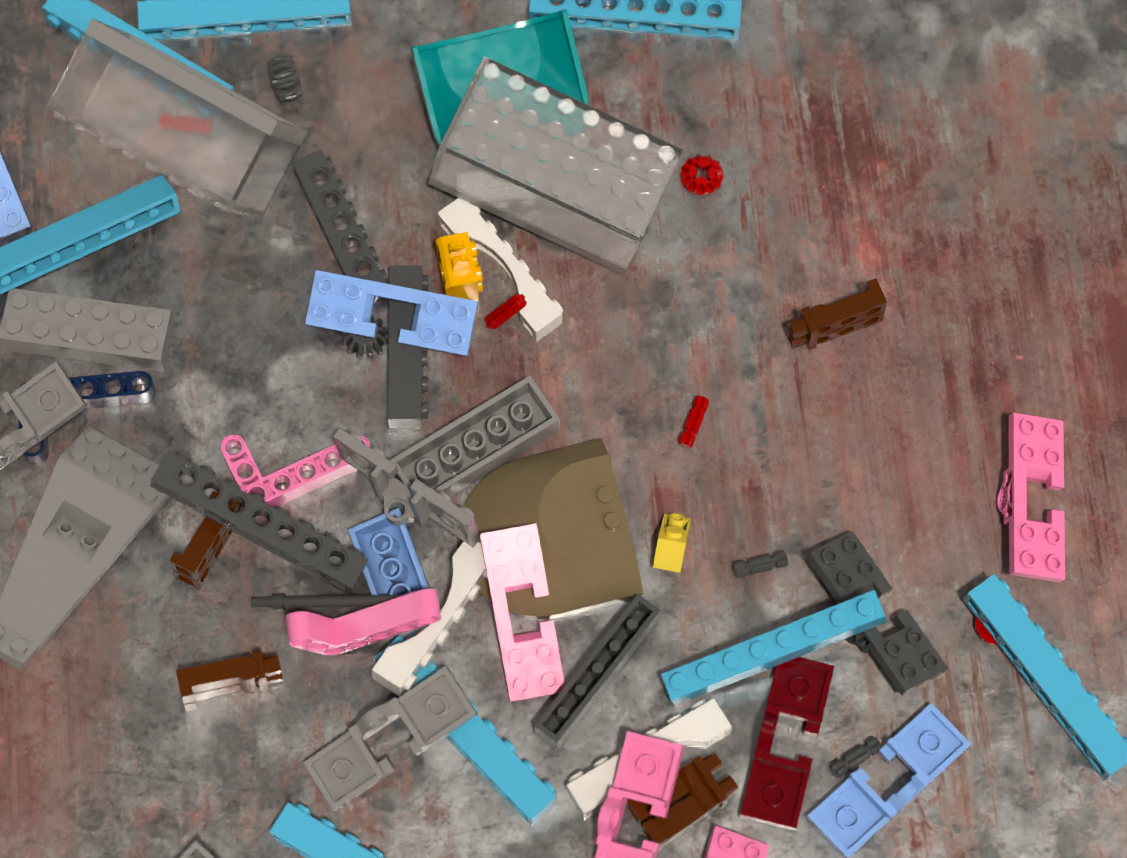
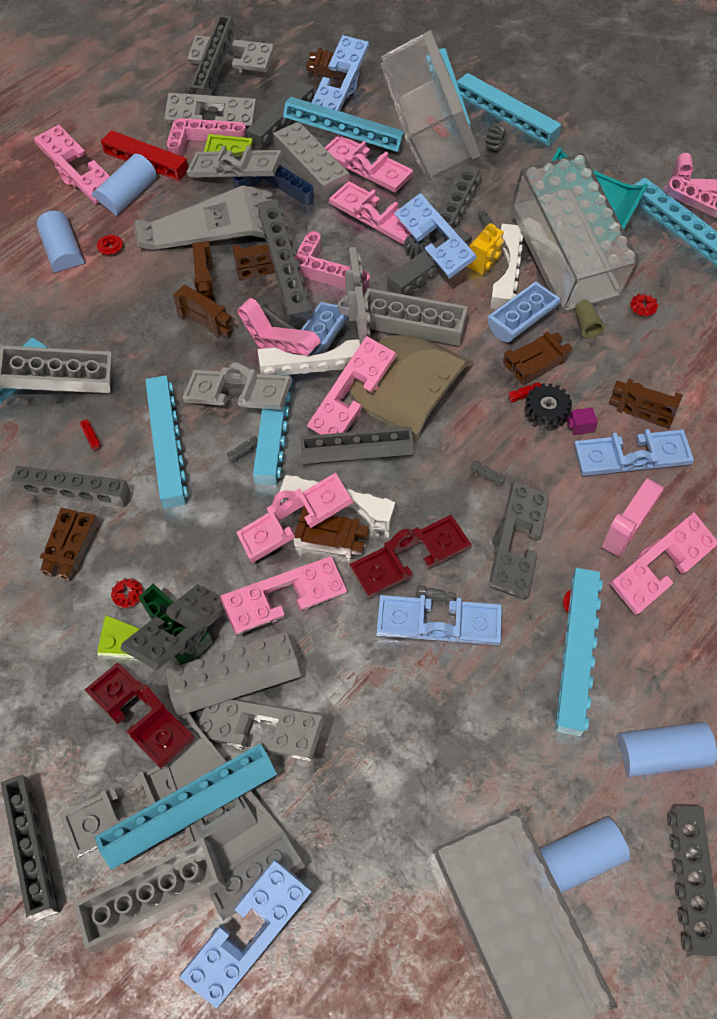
camera: 50 degrees right, 10 degrees down
red axle [484,293,527,330] -> none
light yellow slope [653,513,691,573] -> none
medium azure brick [661,590,887,705] -> none
none -> reddish brown hips [192,241,216,301]
none -> dark grey axle [227,436,258,462]
none -> bright pink plate [325,134,413,193]
none -> bright pink plate [329,181,411,245]
none -> dark grey axle [478,210,497,228]
none -> light blue brick [488,281,561,342]
none -> reddish brown hips [503,332,572,386]
none -> black bush [524,383,572,431]
none -> magenta brick [567,407,598,436]
none -> light blue plate [574,429,694,476]
none -> olive plant [575,300,605,339]
none -> bright pink beam [602,478,665,557]

